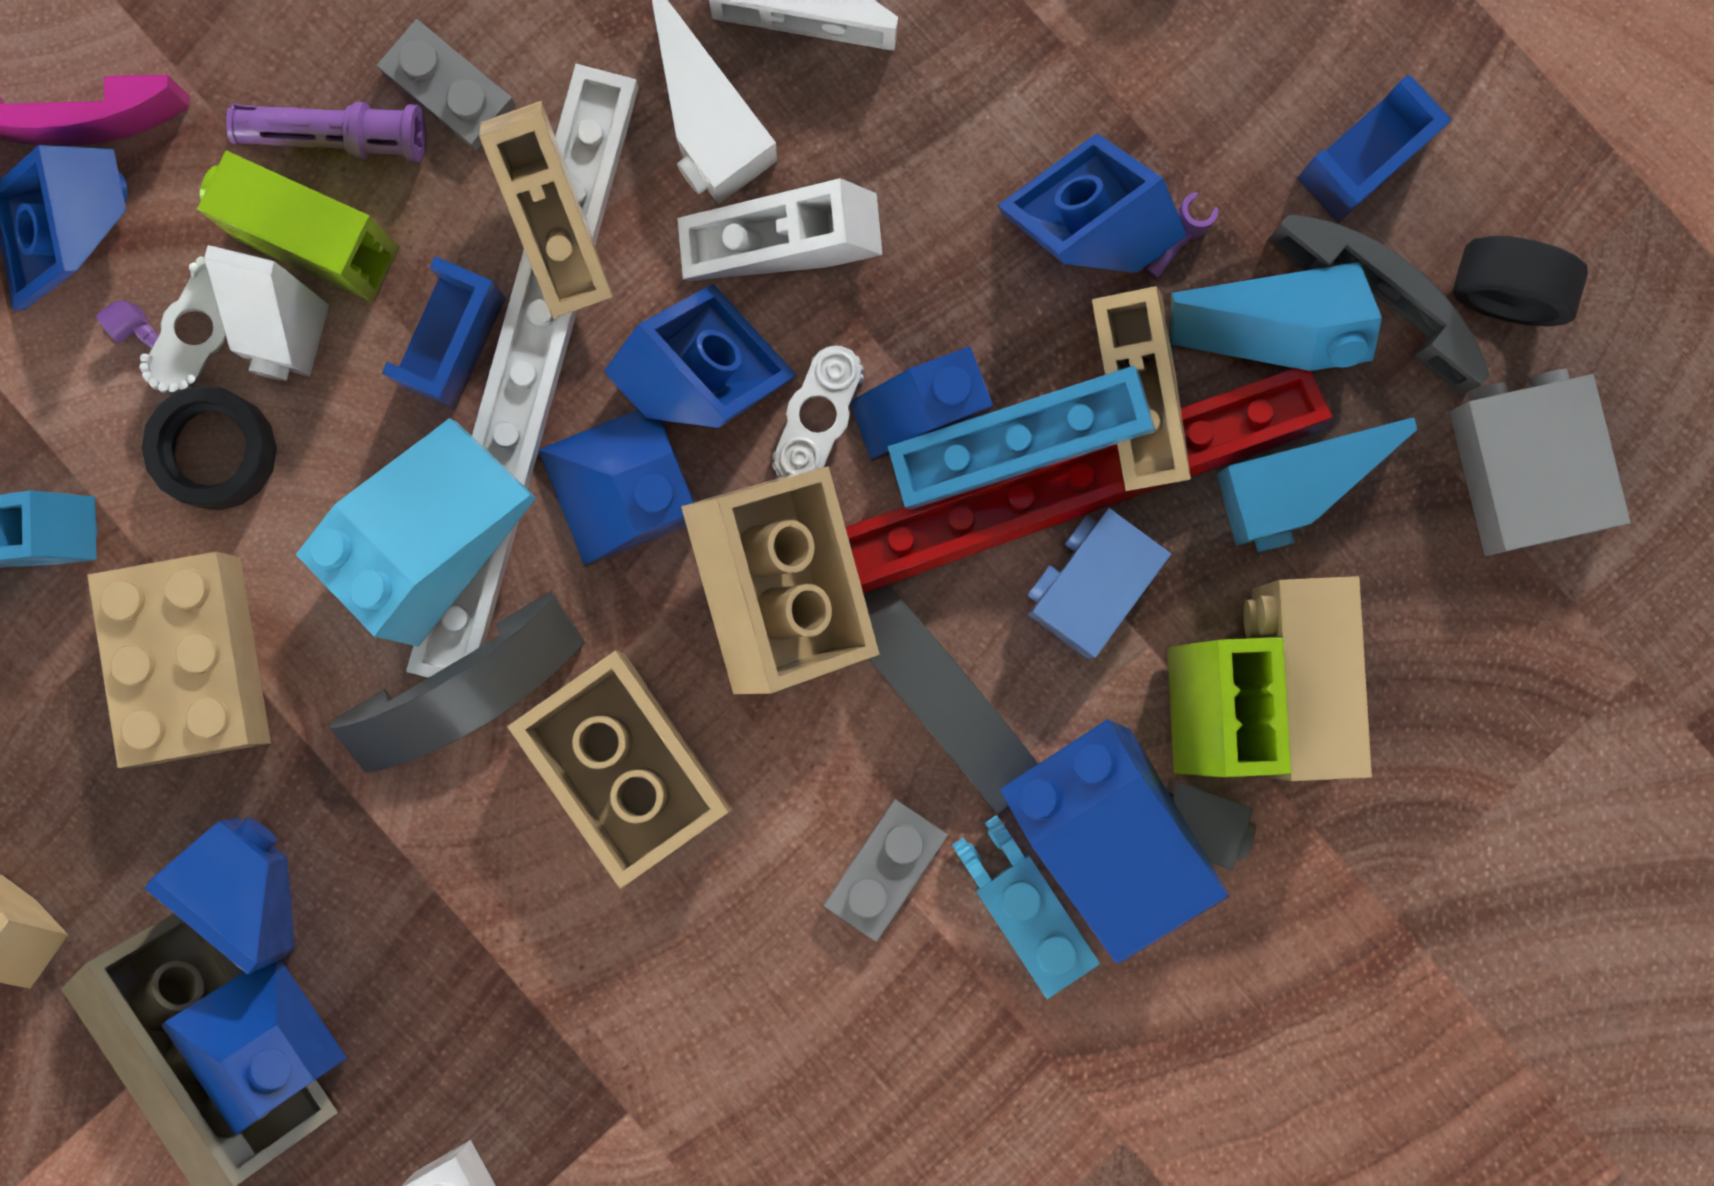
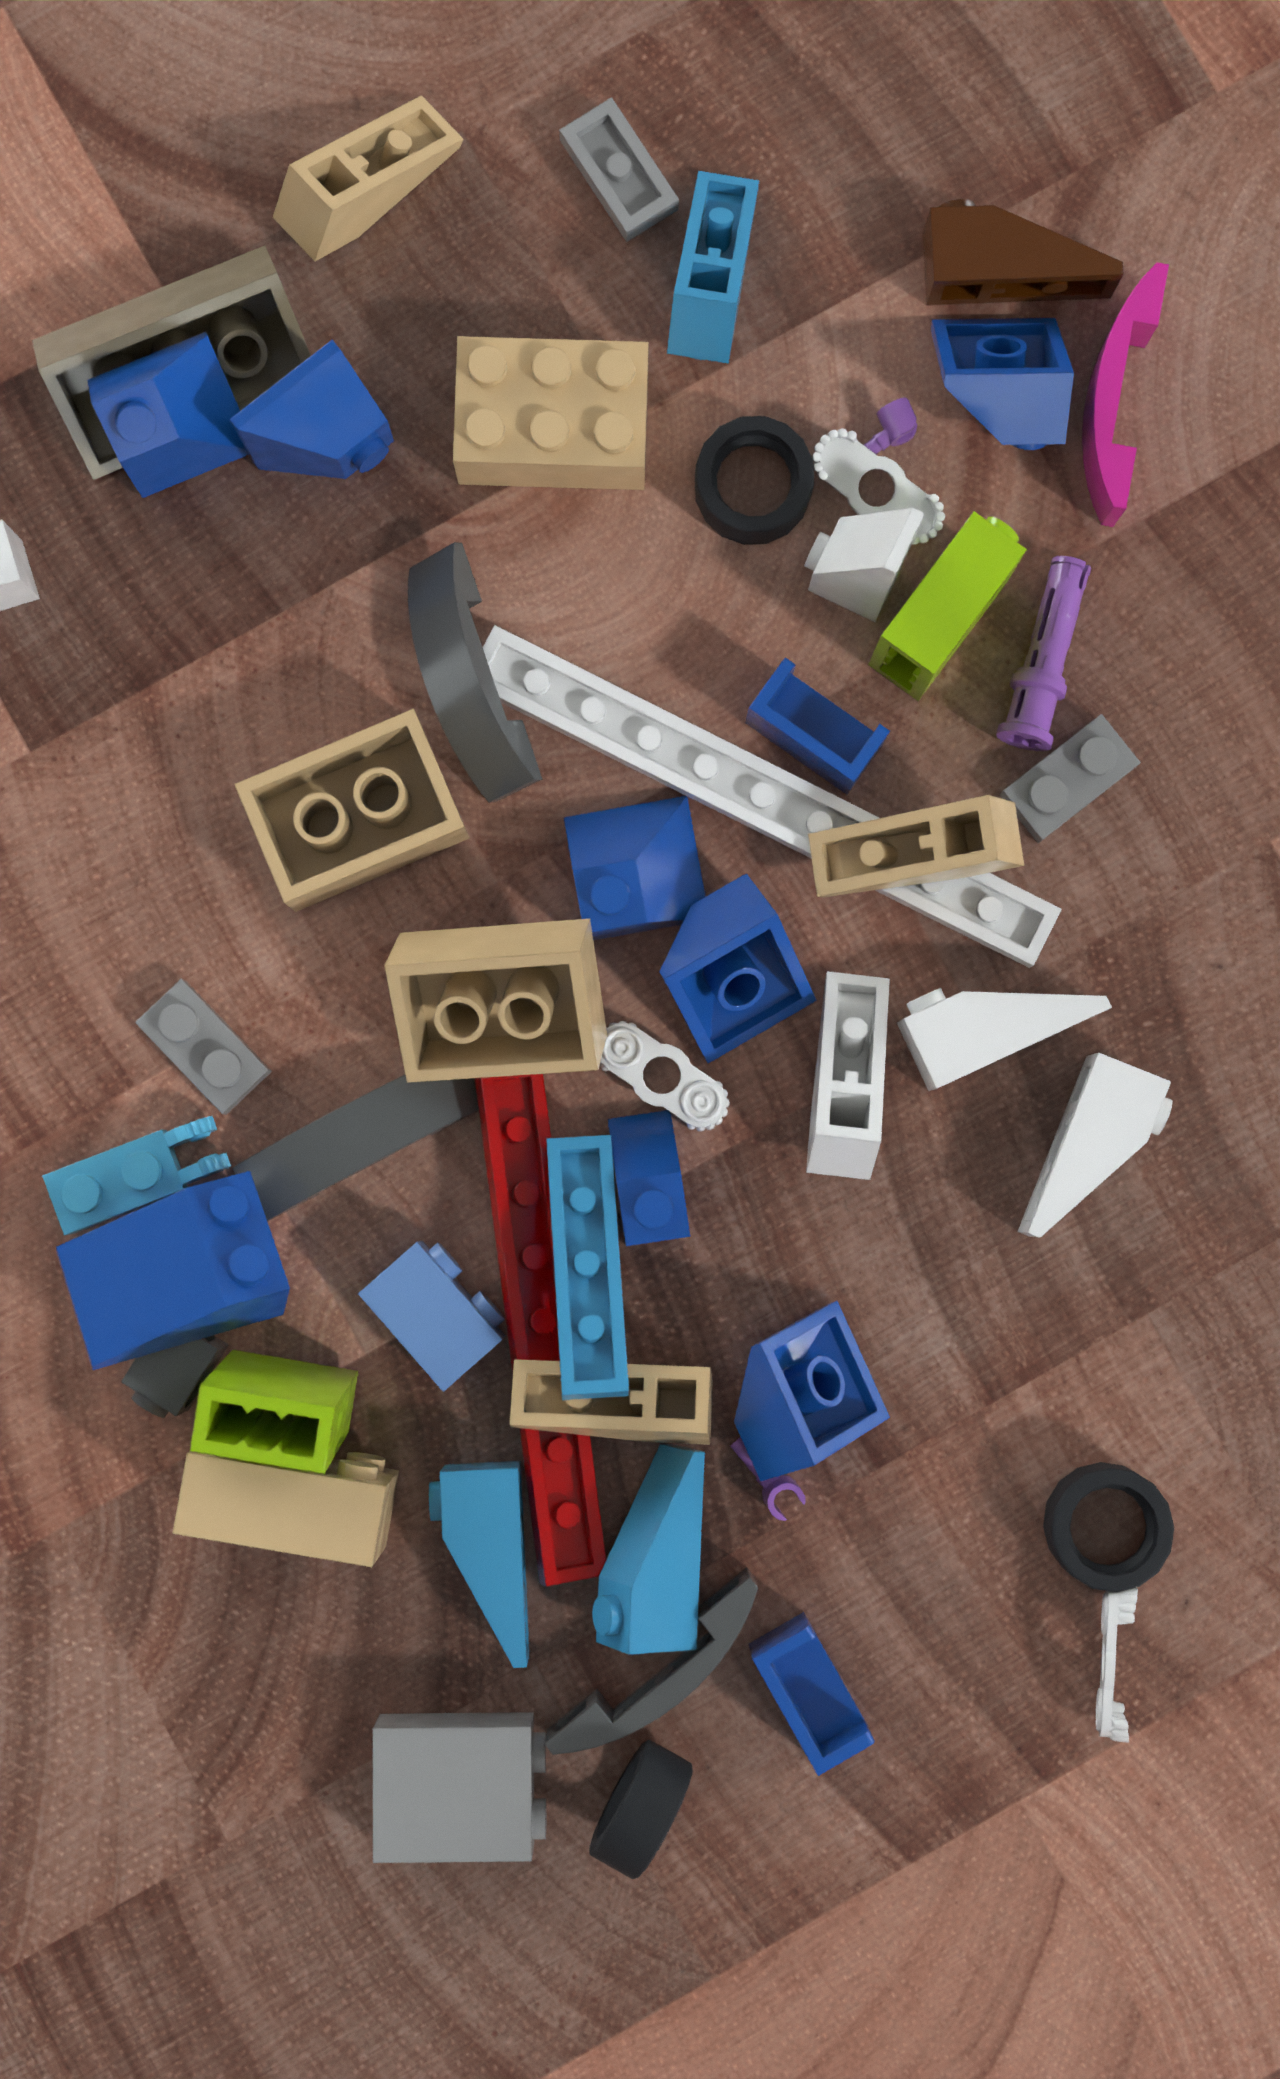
camera: 105 degrees right, 0 degrees up
medium azure slope [295,418,536,647] -> none

